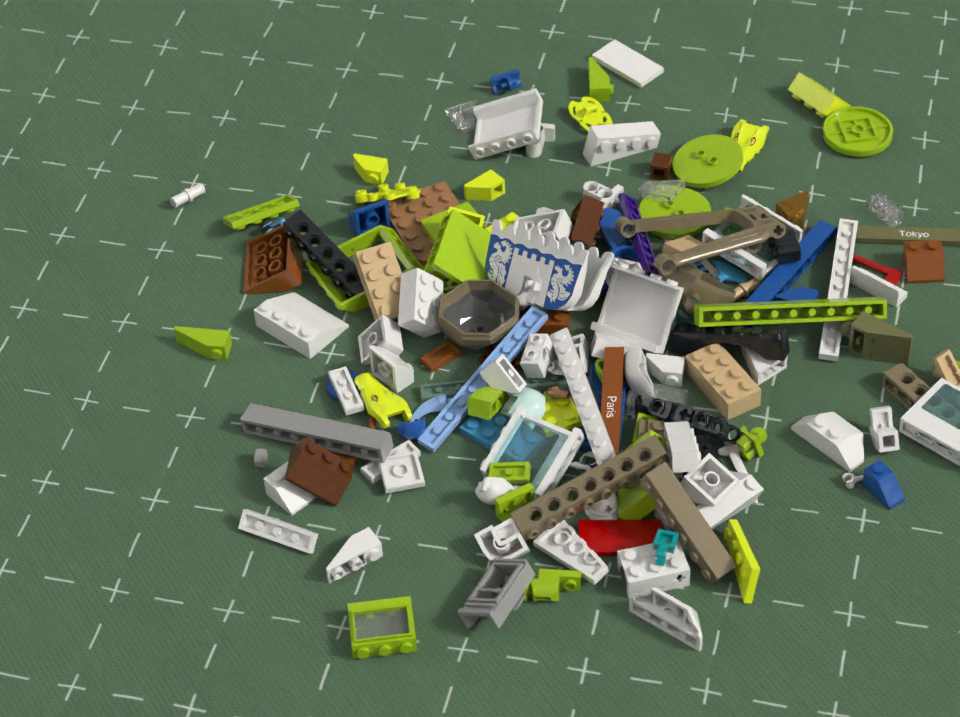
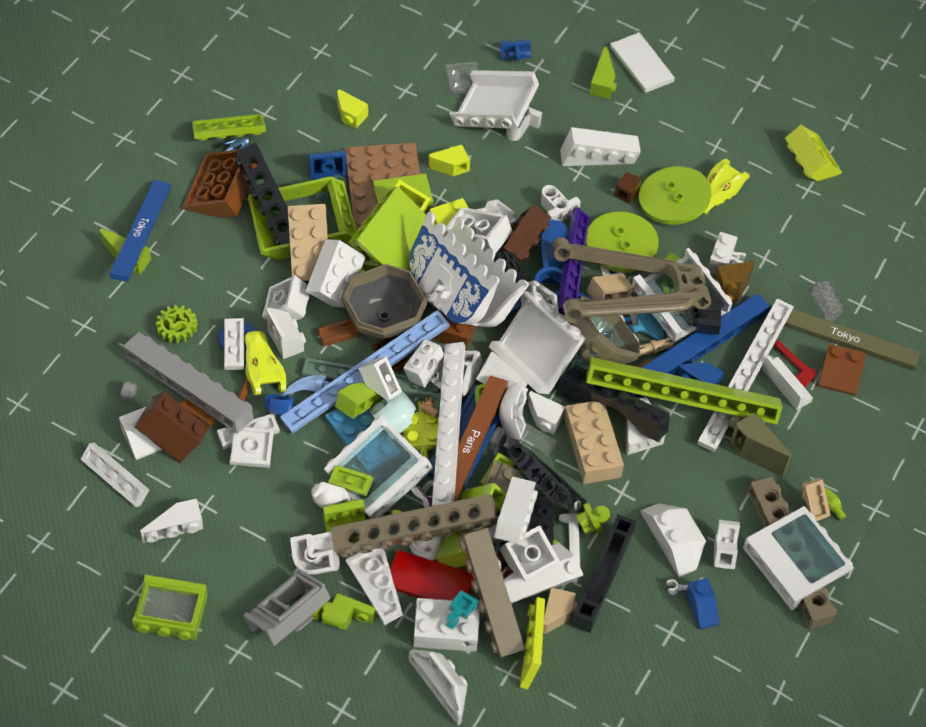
camera: 10 degrees right, 10 degrees up
white pin [170,183,205,208] -> none
white slope [254,292,349,359] -> none
neon yellow plant [354,183,421,203] -> none
neon yellow shield [568,97,613,132] -> none
clear wing [637,180,685,203] -> none
lime plate [822,107,893,157] -> none
none -> blue tile [110,180,171,282]
none -> lime gear [156,305,198,344]
none -> tan slope [543,588,578,634]
none -> black arch [571,514,637,633]
none -> white brick [708,232,746,275]

